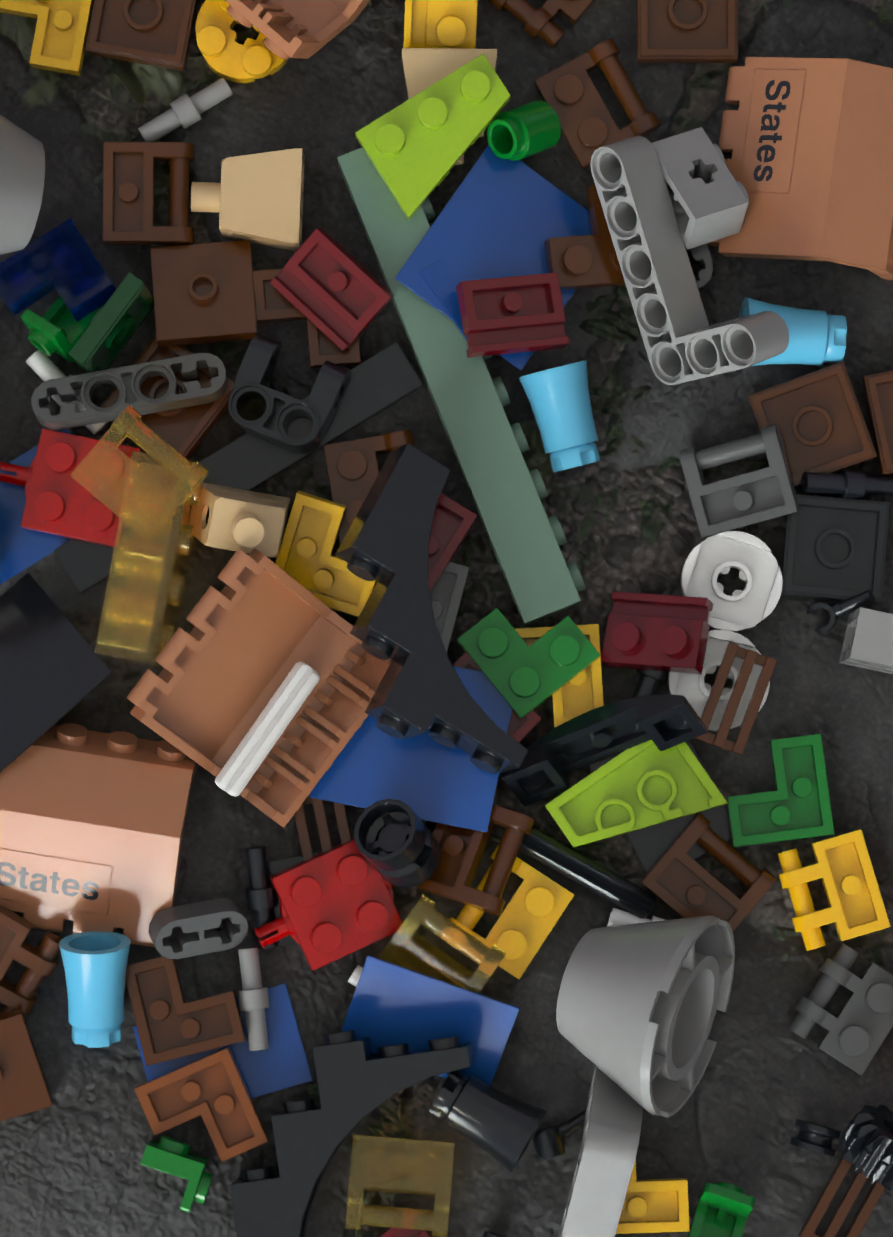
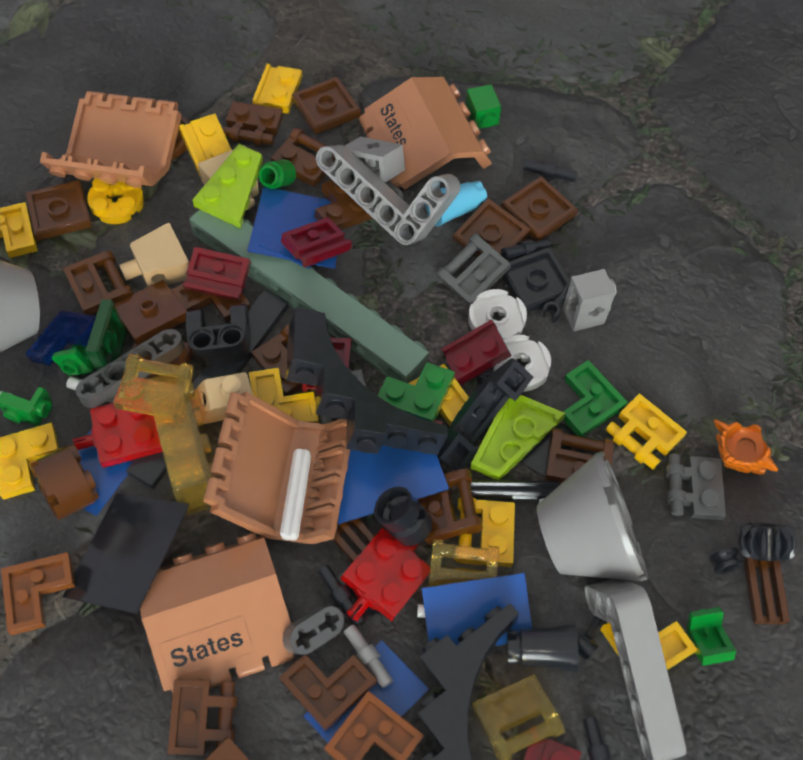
camera: 35 degrees left, 25 degrees down
medium azure plant [59,931,131,1048] -> none
light grey bar [138,77,233,142] -> none
medium azure plant [519,360,600,472] -> none
reddish brown tile [695,642,777,756] -> none

